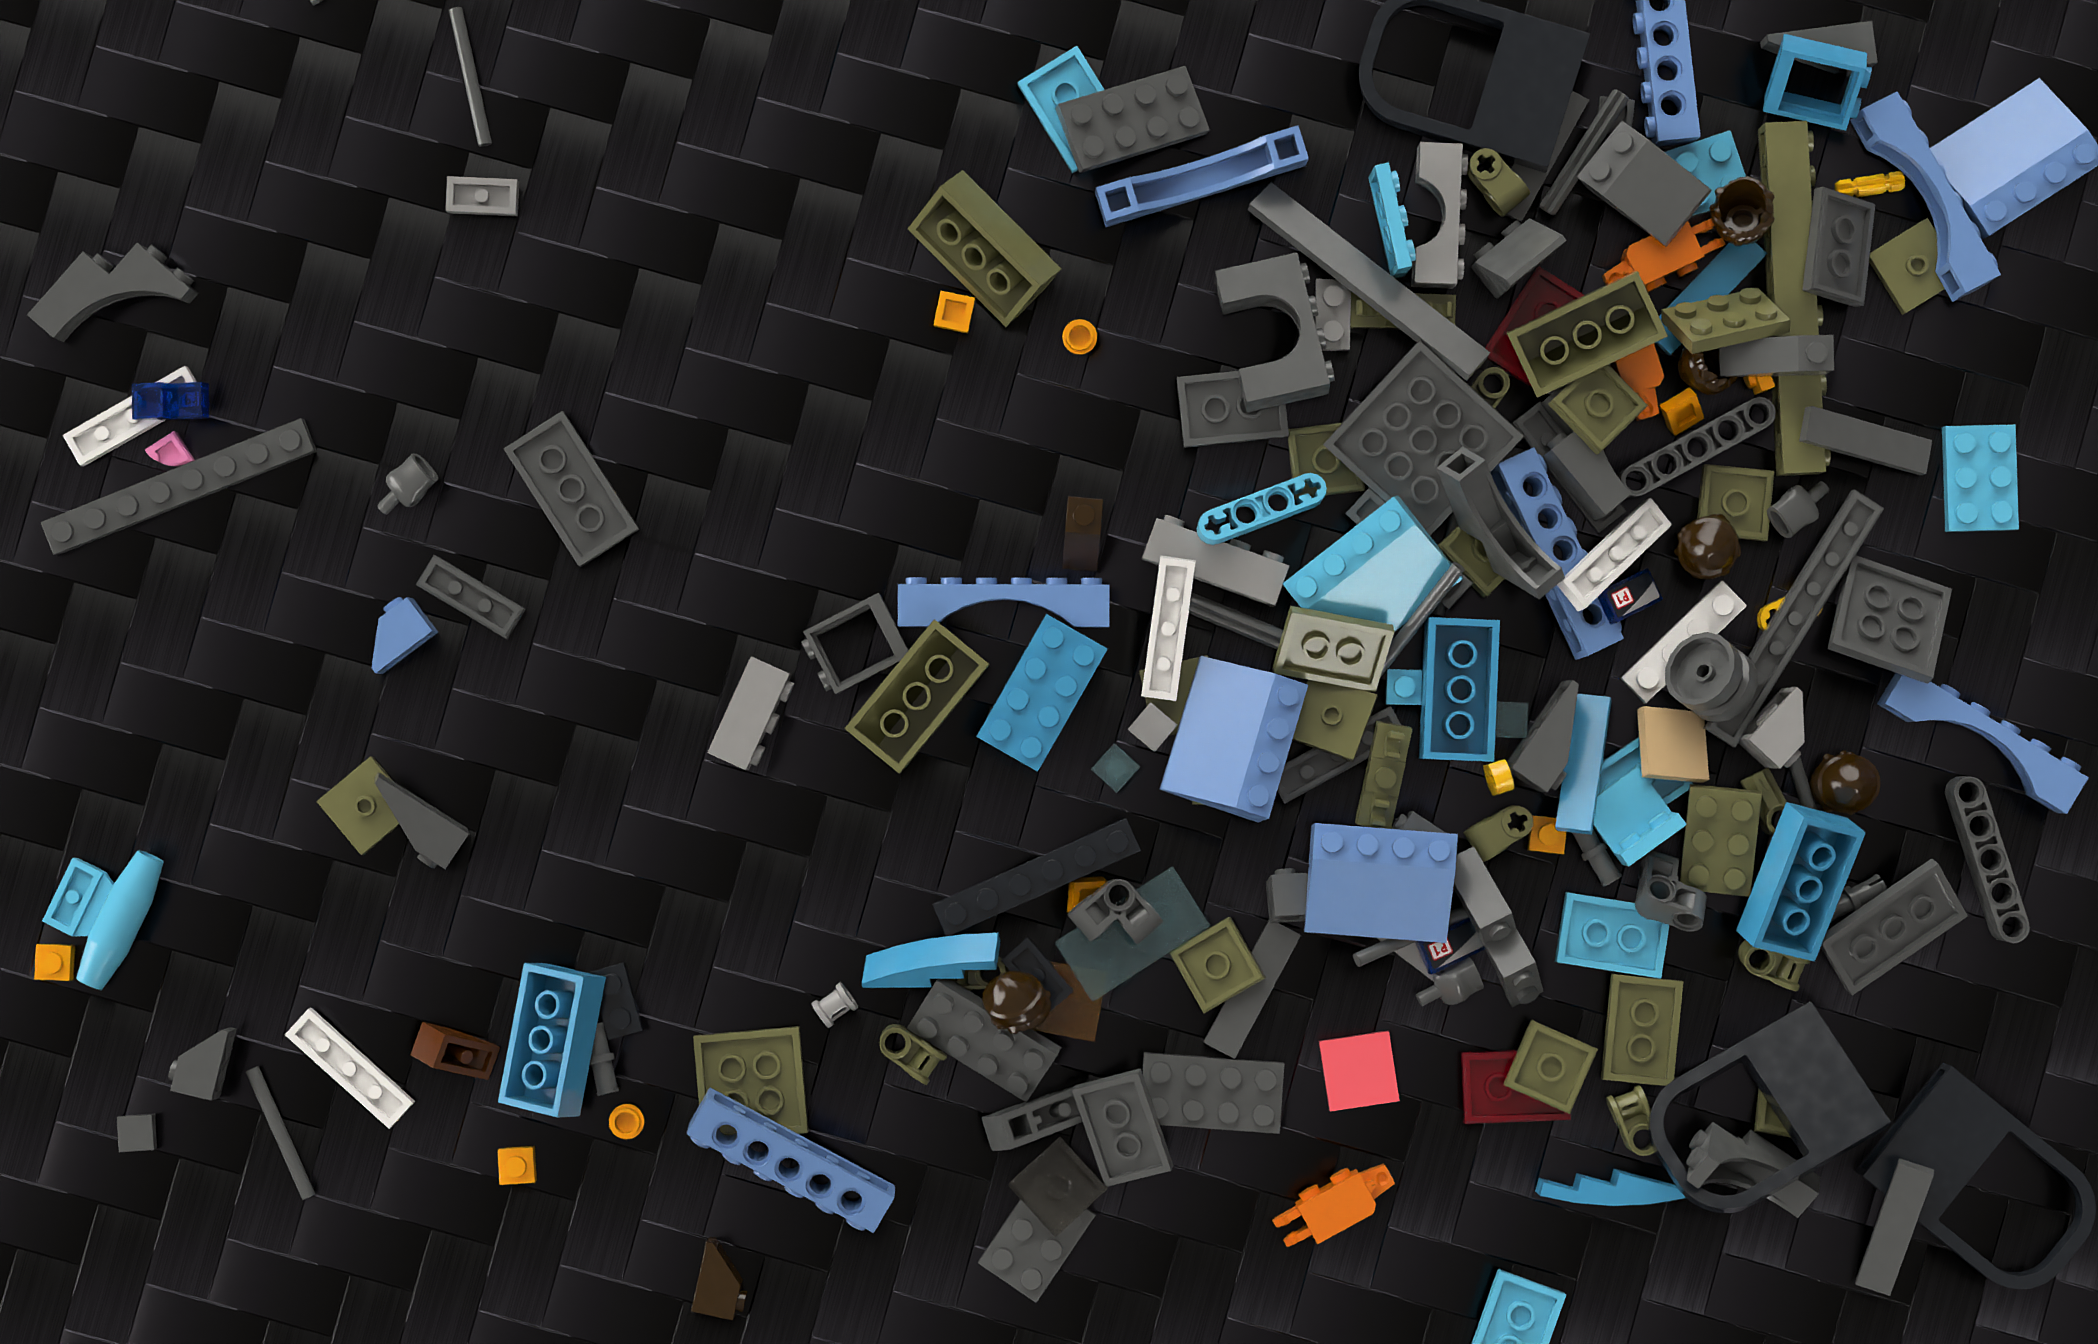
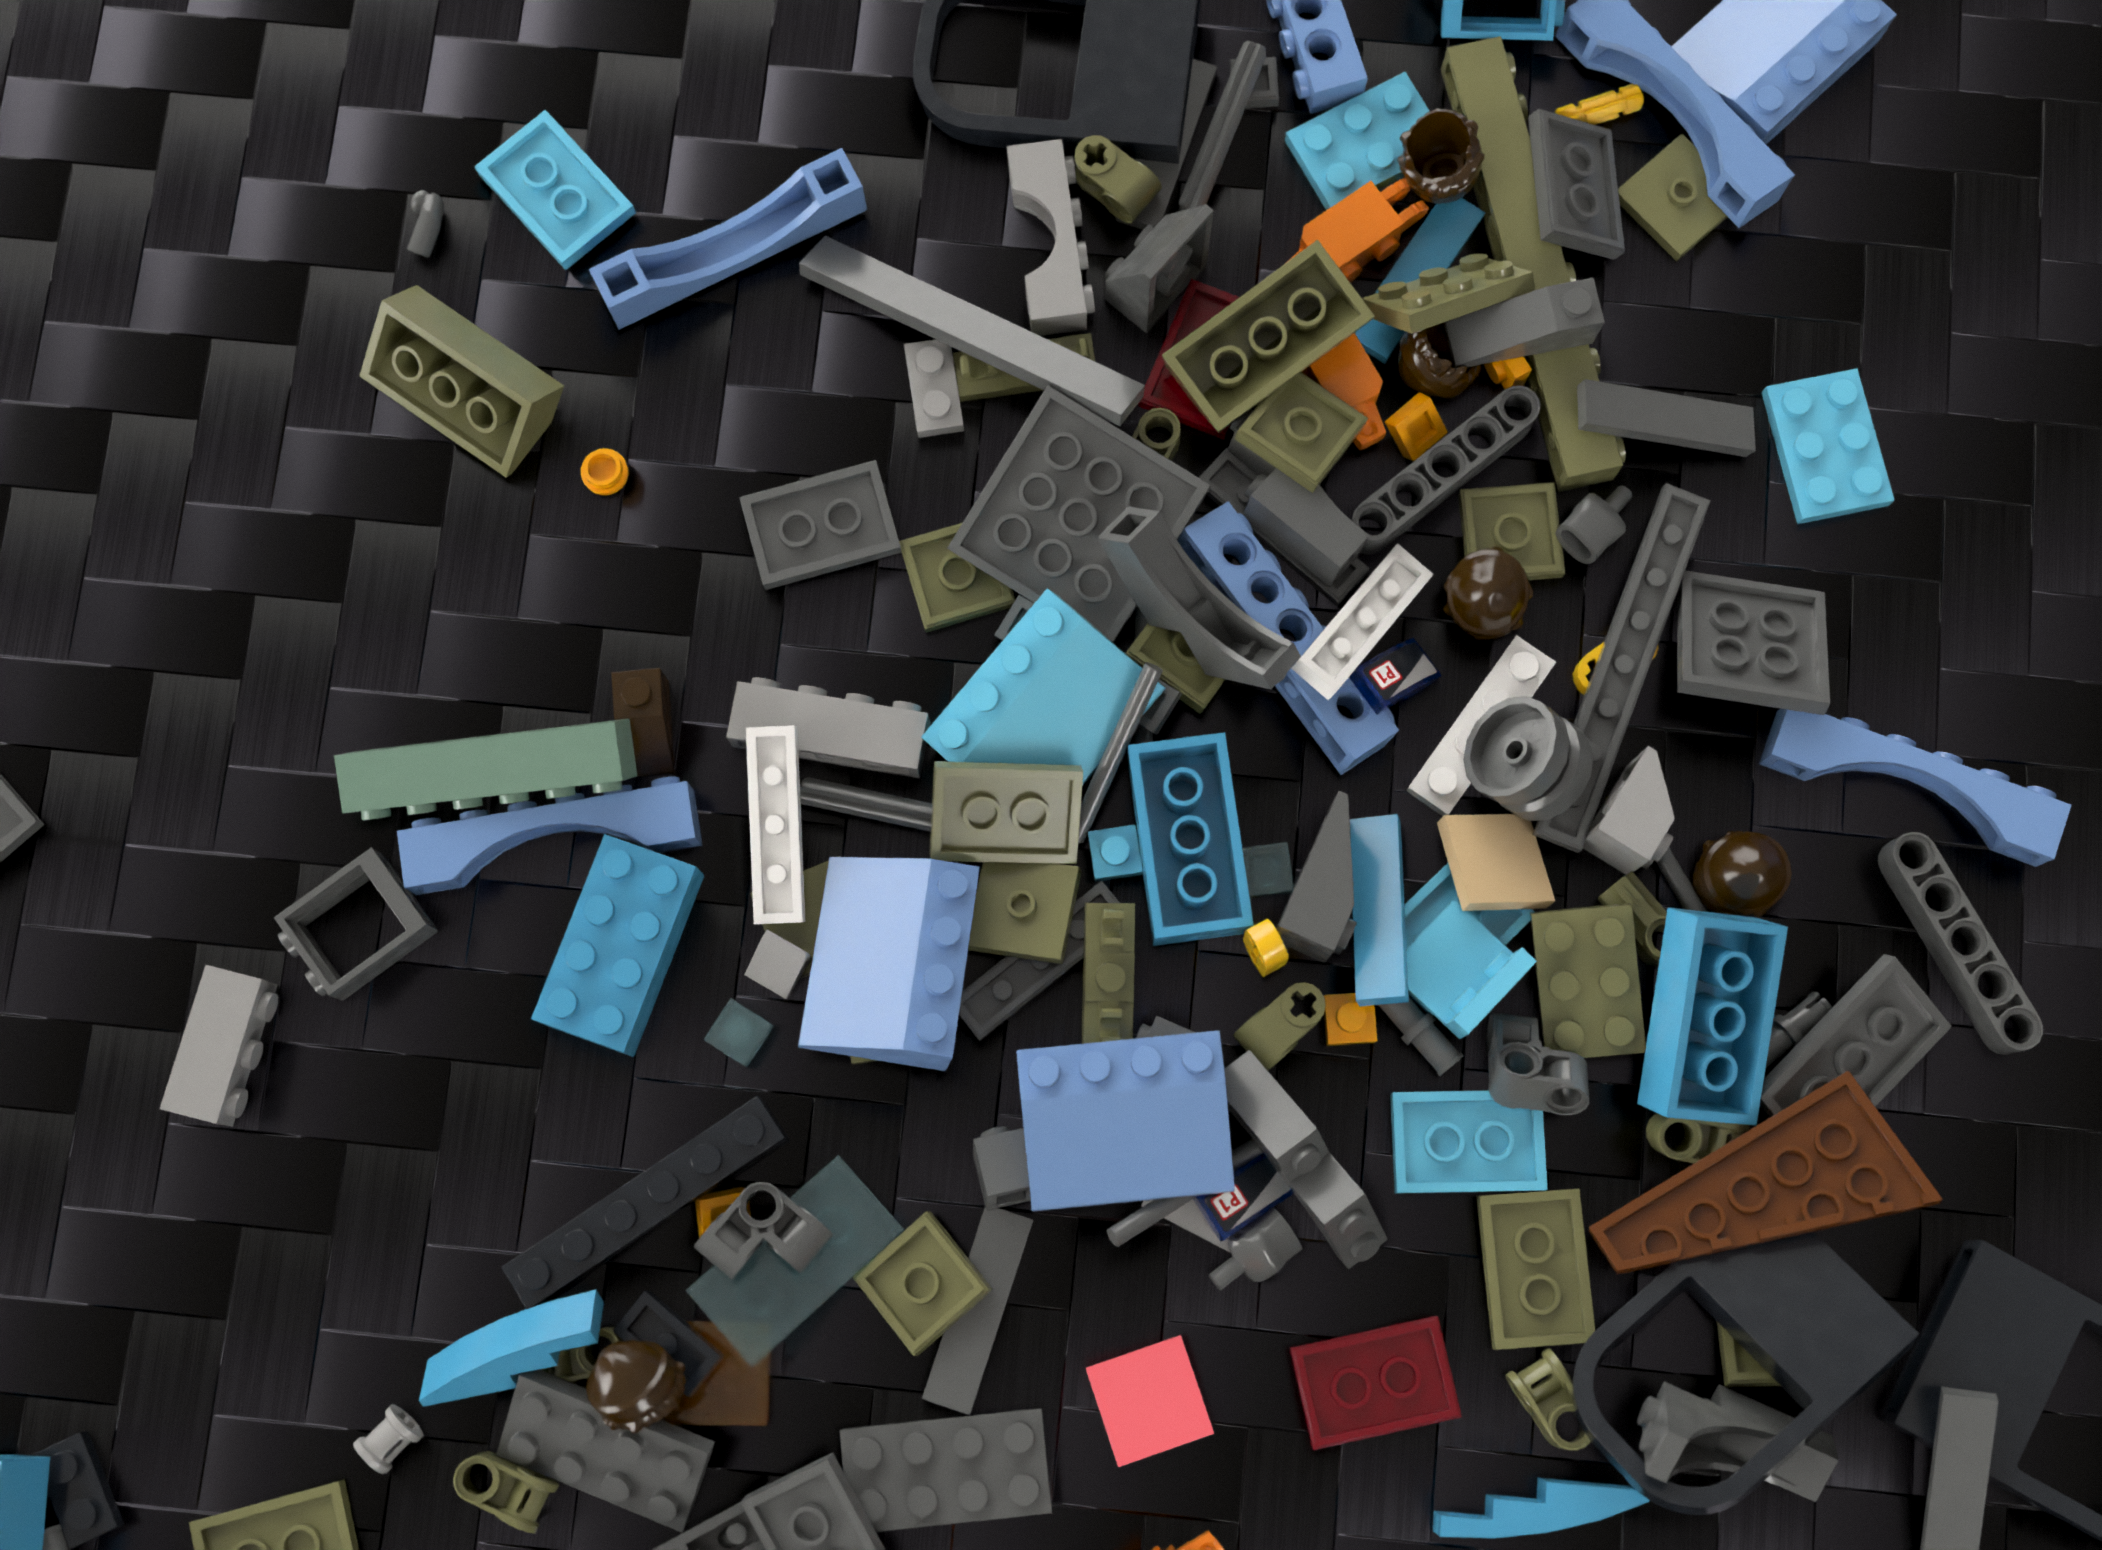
camera: 10 degrees left, 10 degrees down
olive slope [844,619,990,773] -> none
light orange plate [934,291,975,334] -> none
dark grey plate [1055,66,1210,173] -> none
medium azure beam [1197,473,1327,545] -> none
dark grey arch [1215,253,1335,412] -> none
medium azure plate [1368,162,1416,278] -> none
olive plate [1503,1020,1598,1114] -> none
dark grey slope [1577,121,1712,247] -> none
none -> sand green brick [334,718,637,820]
none -> dark grey arm [407,190,444,258]
none -> reddish brown wing [1589,1070,1943,1274]

